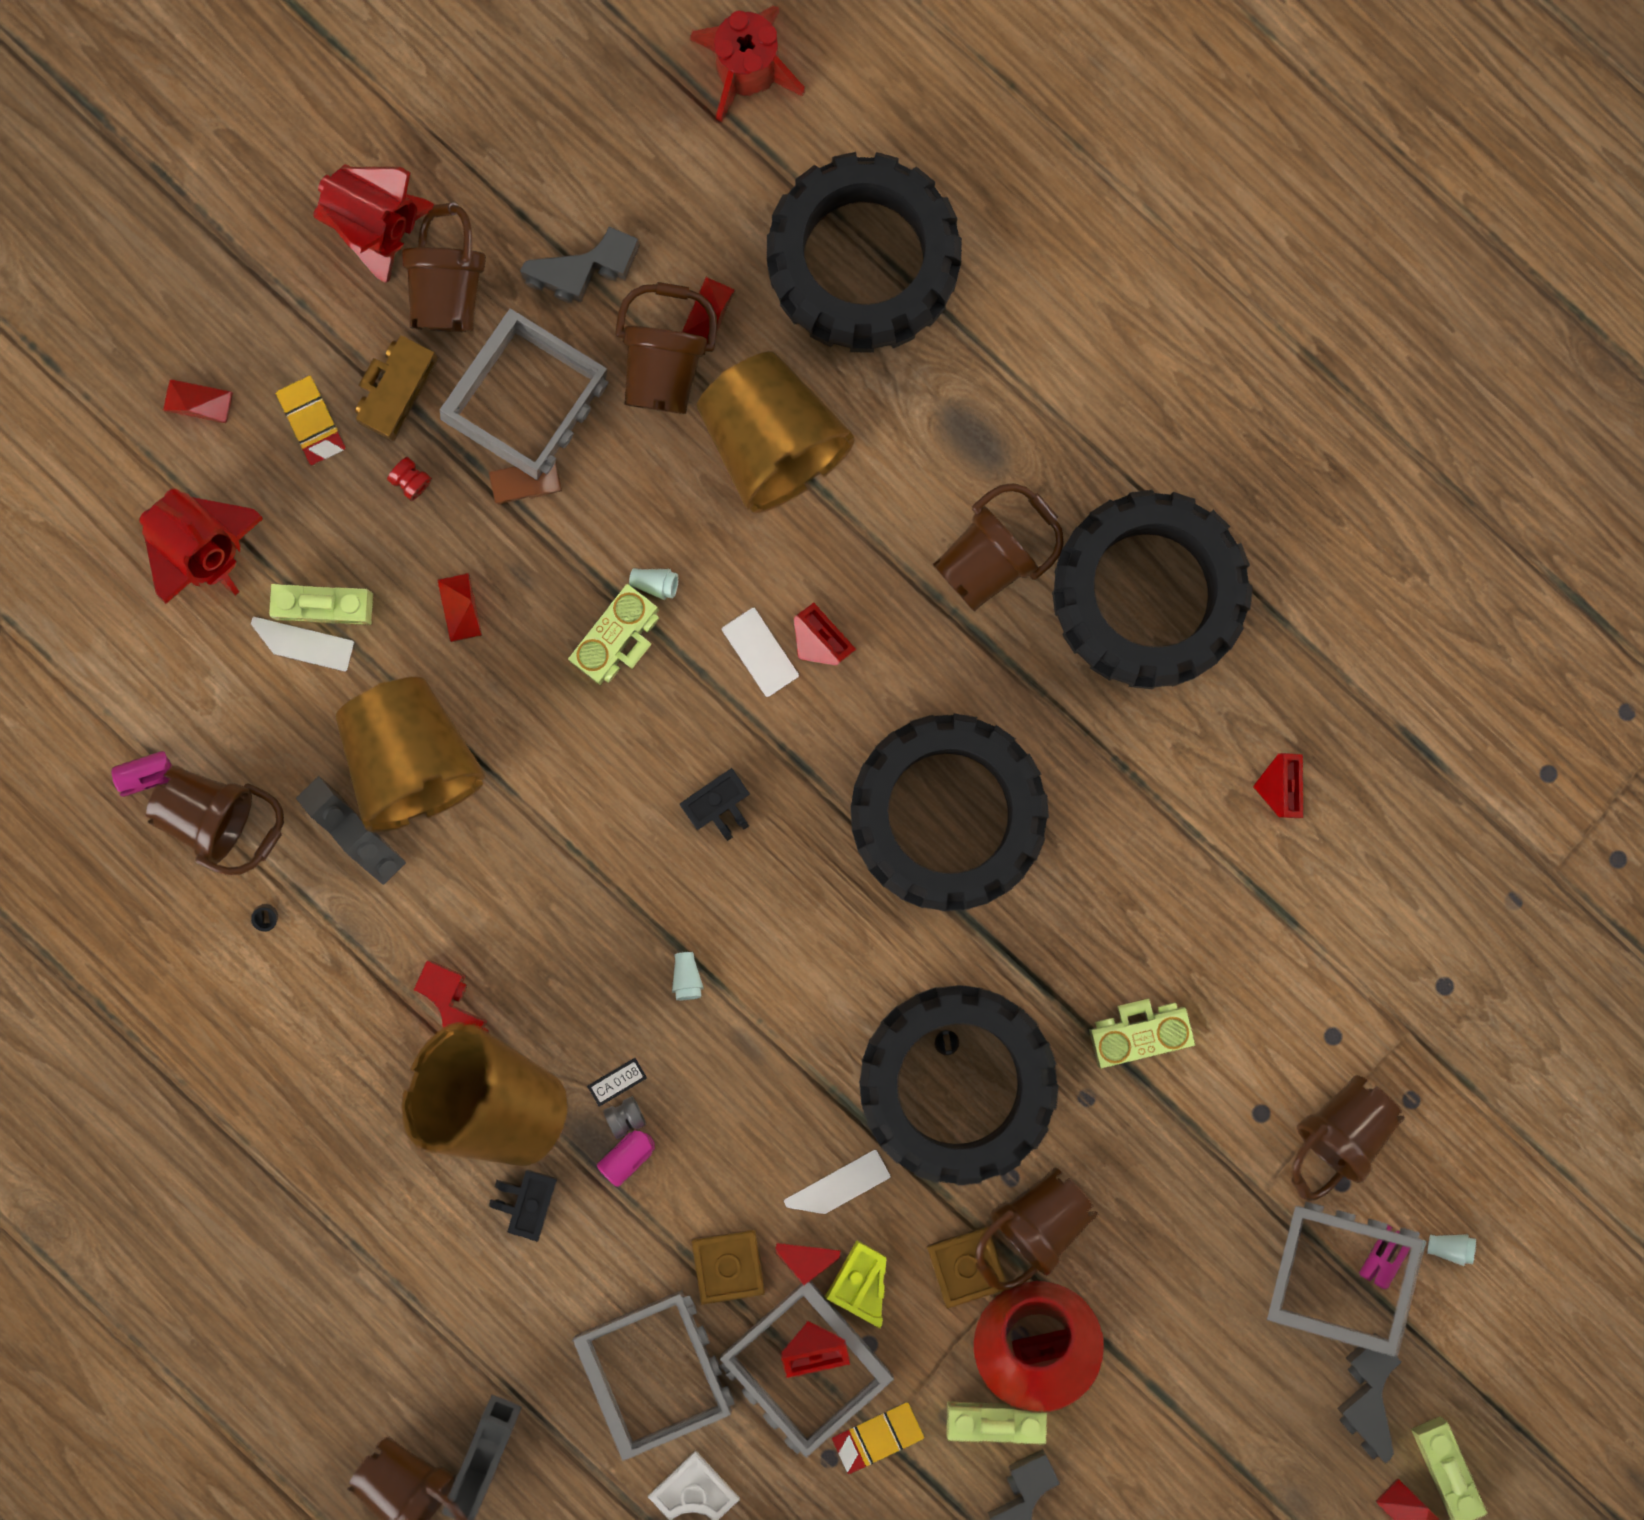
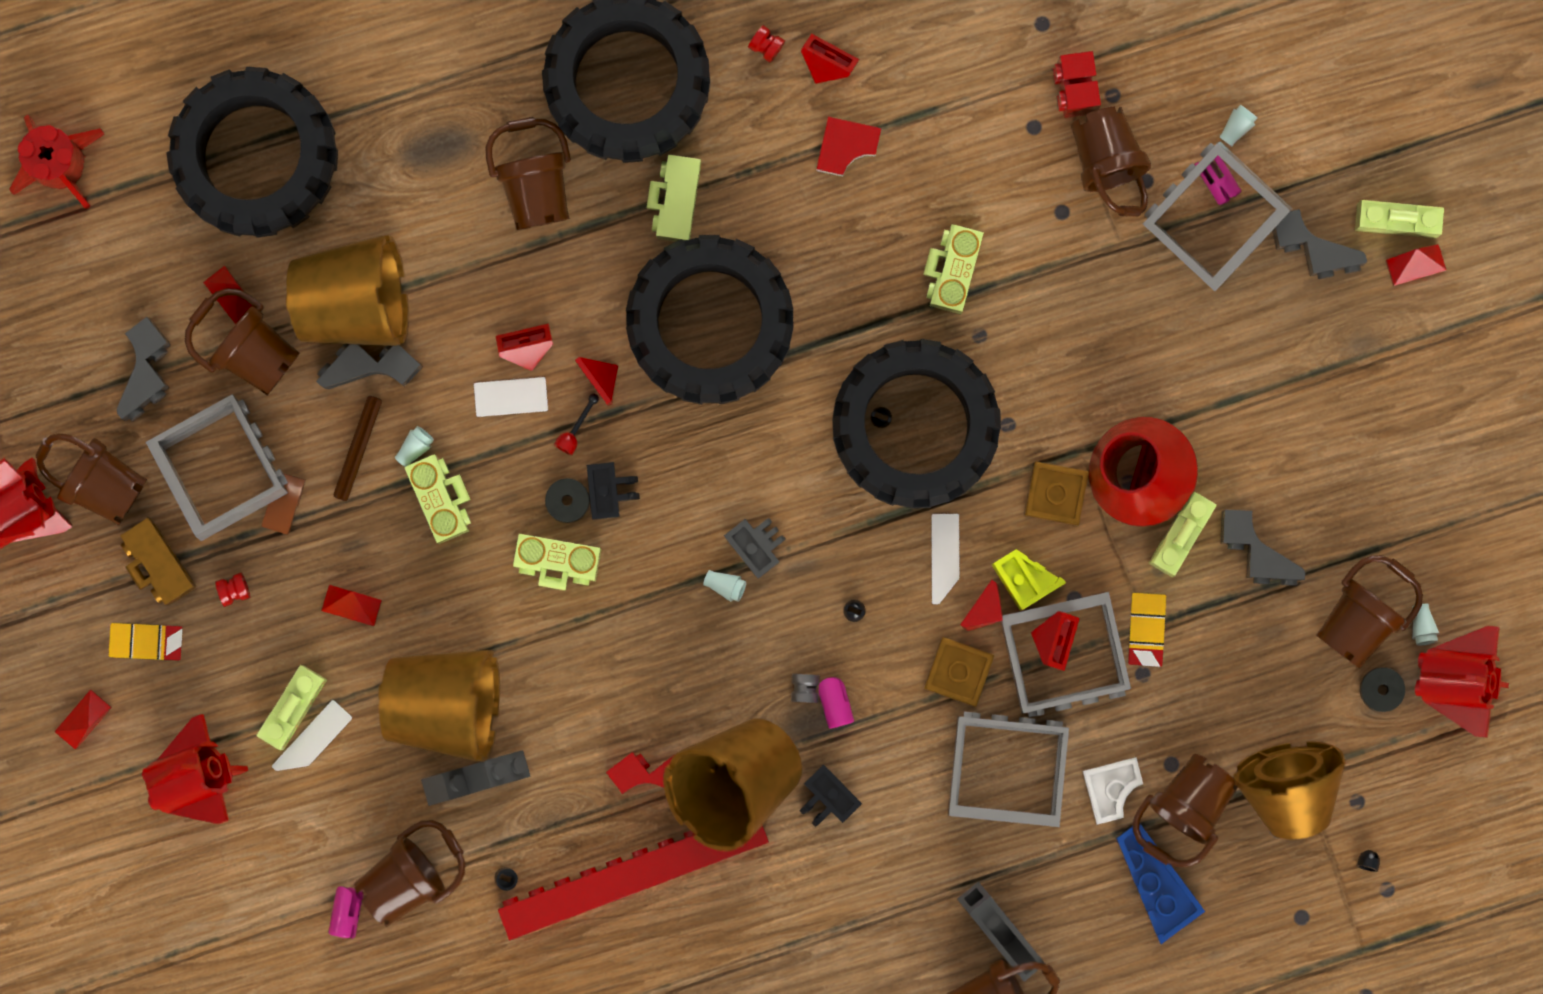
camera: 60 degrees left, 0 degrees up
sticker [587,1058,647,1107] -> none
reddish brown piece [975,1167,1098,1290] -> none
none -> dark grey arch [316,344,423,389]
none -> reddish brown axle [333,396,382,501]
none -> red brick [498,825,769,941]
none -> yellowish green piece [513,534,602,591]
none -> pearl dark grey piece [545,478,590,523]
none -> hinge [553,393,599,456]
none -> red slope [575,357,619,406]
none -> yellowish green piece [646,155,701,242]
none -> dark grey hinge [724,518,786,579]
none -> red wheel [748,25,785,63]
none -> red tile [816,116,882,177]
none -> black hinge [843,600,866,622]
none -> red piece [1053,51,1101,118]

